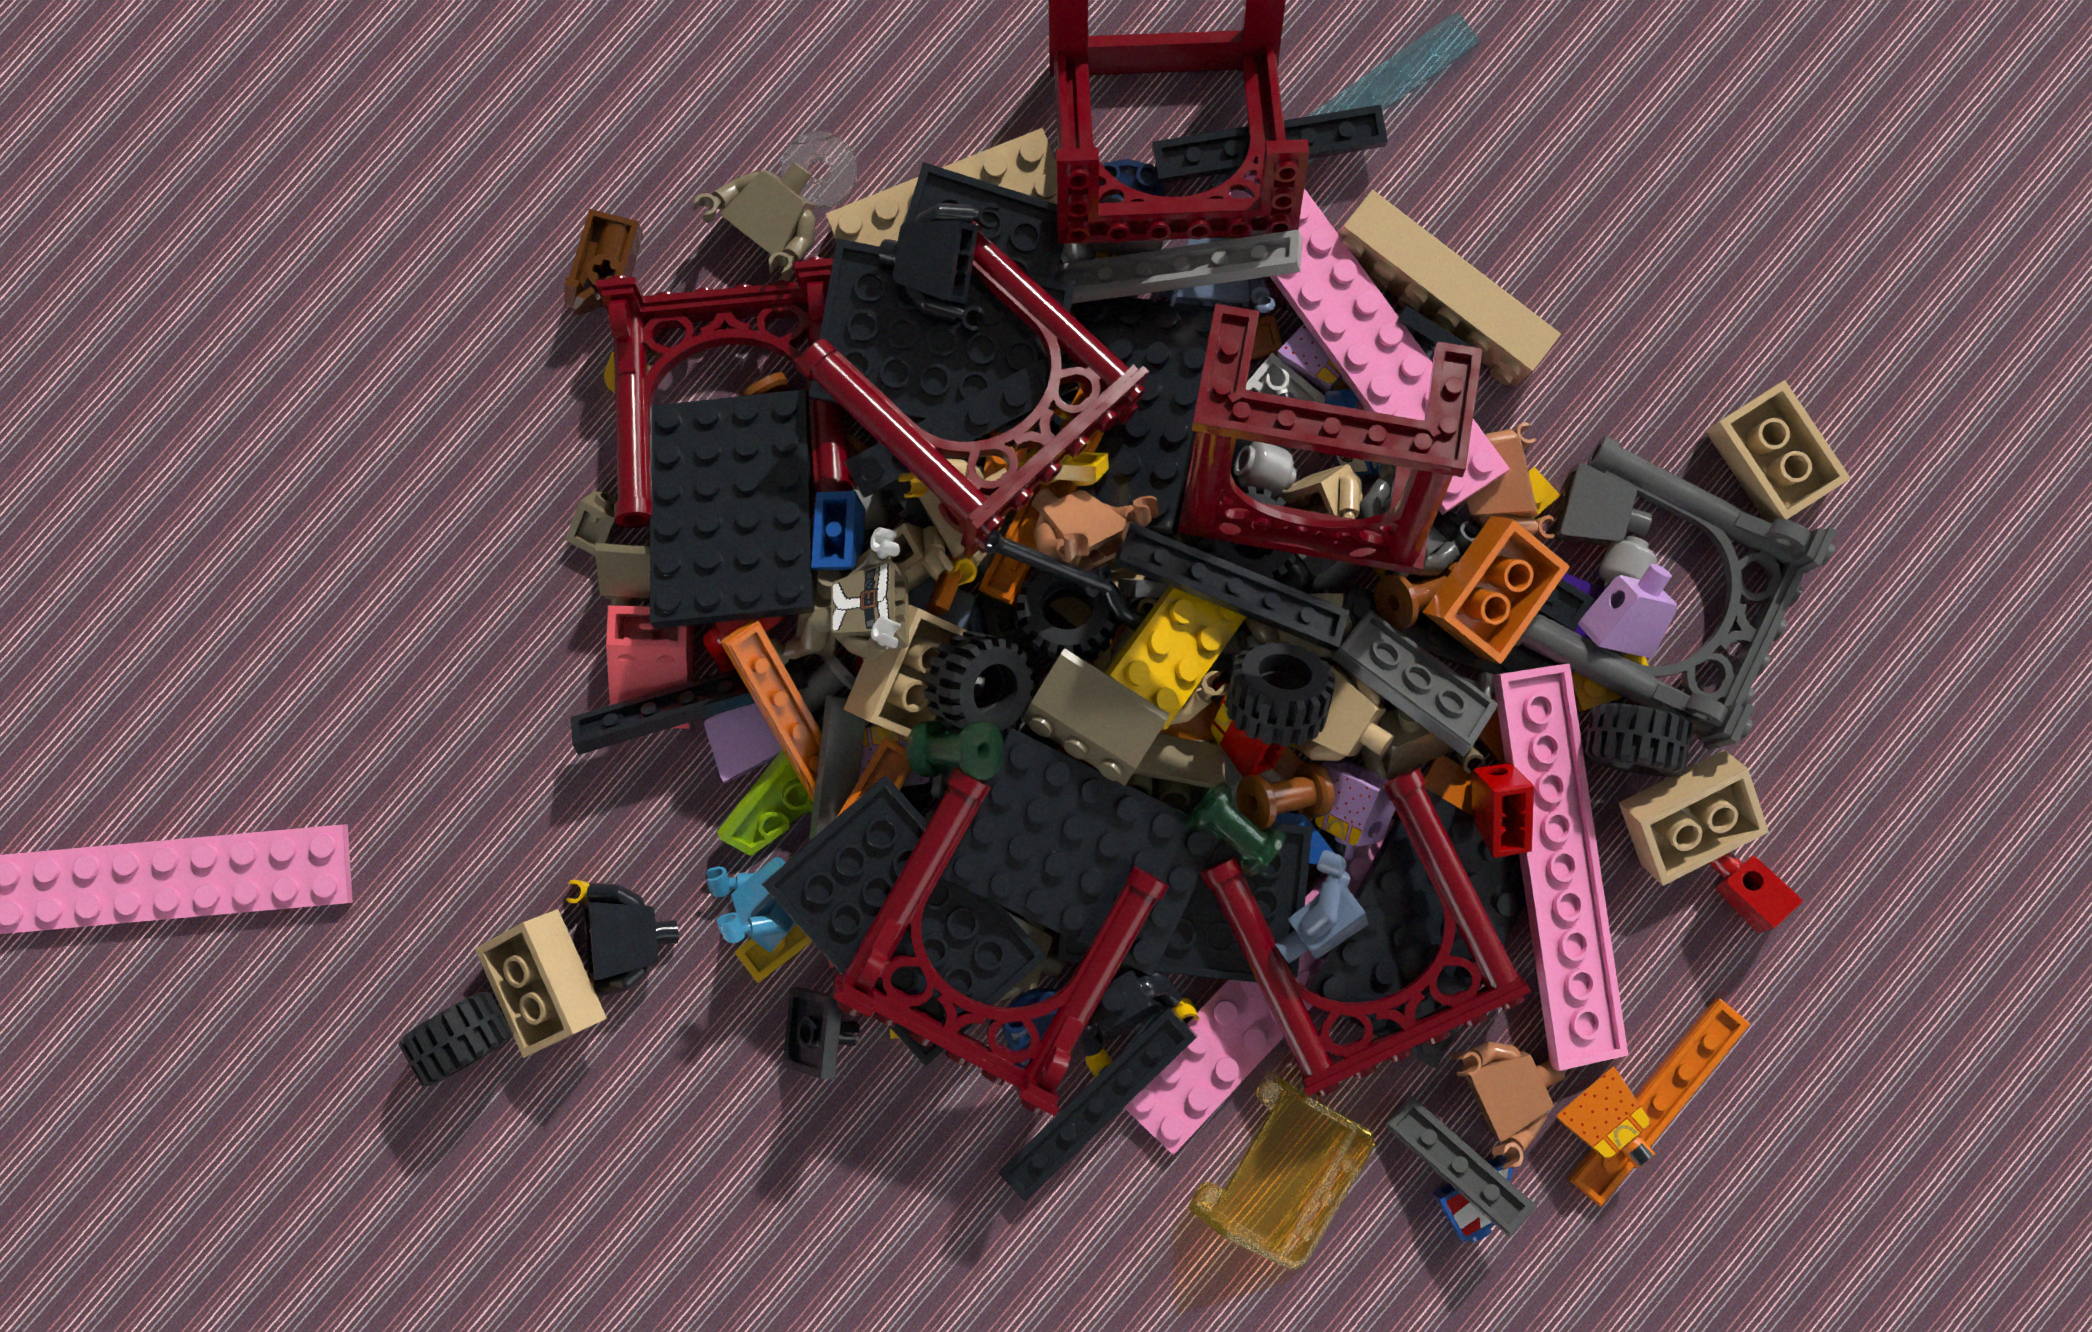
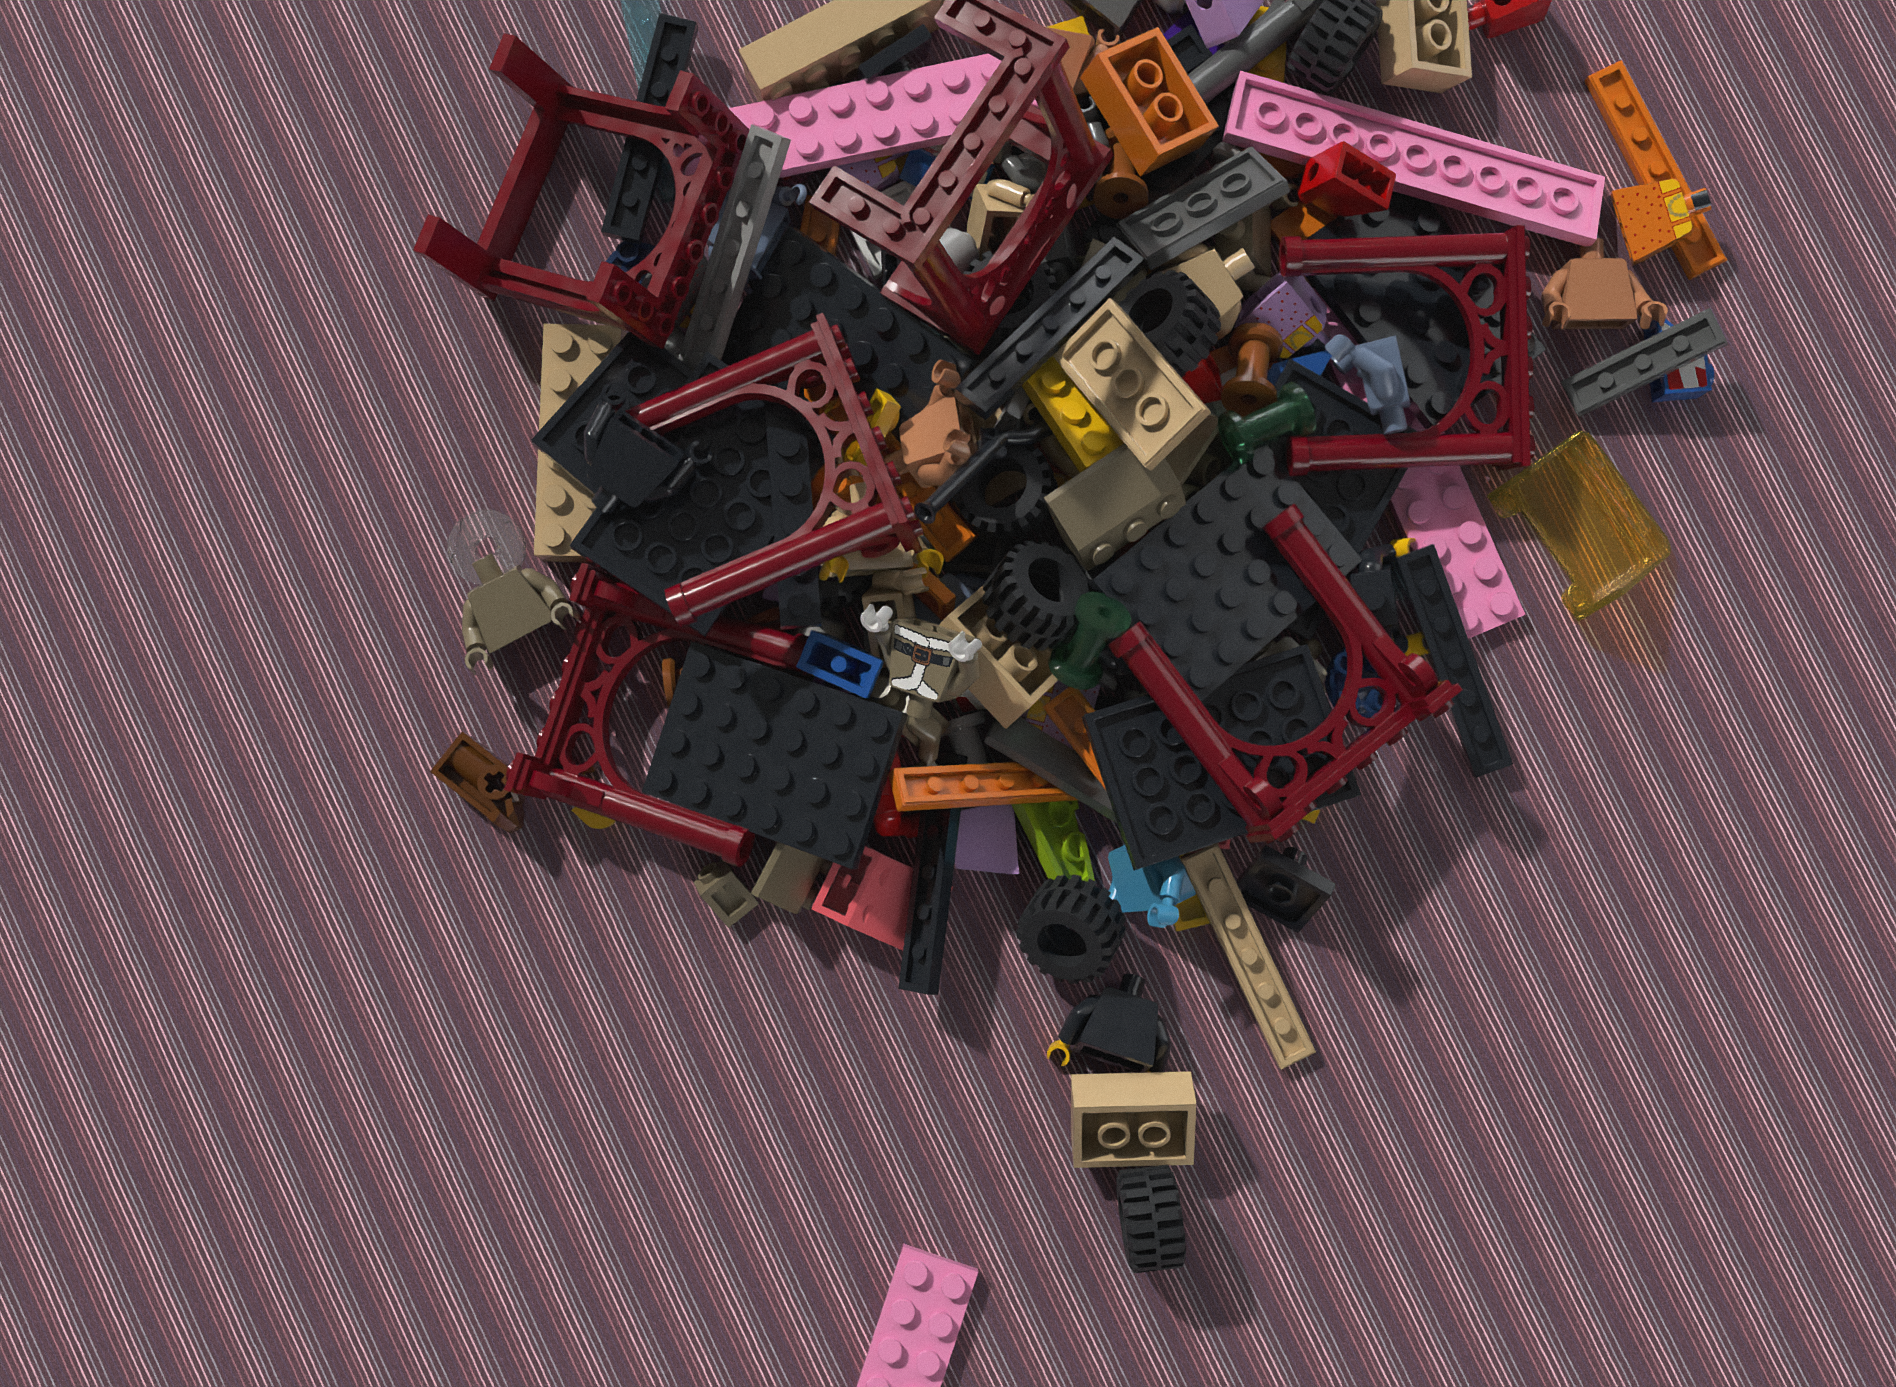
camera: 65 degrees left, 0 degrees up
none -> black tyre [1016,875,1126,984]
none -> tan tile [1053,298,1211,471]
none -> tan tile [1179,843,1316,1070]

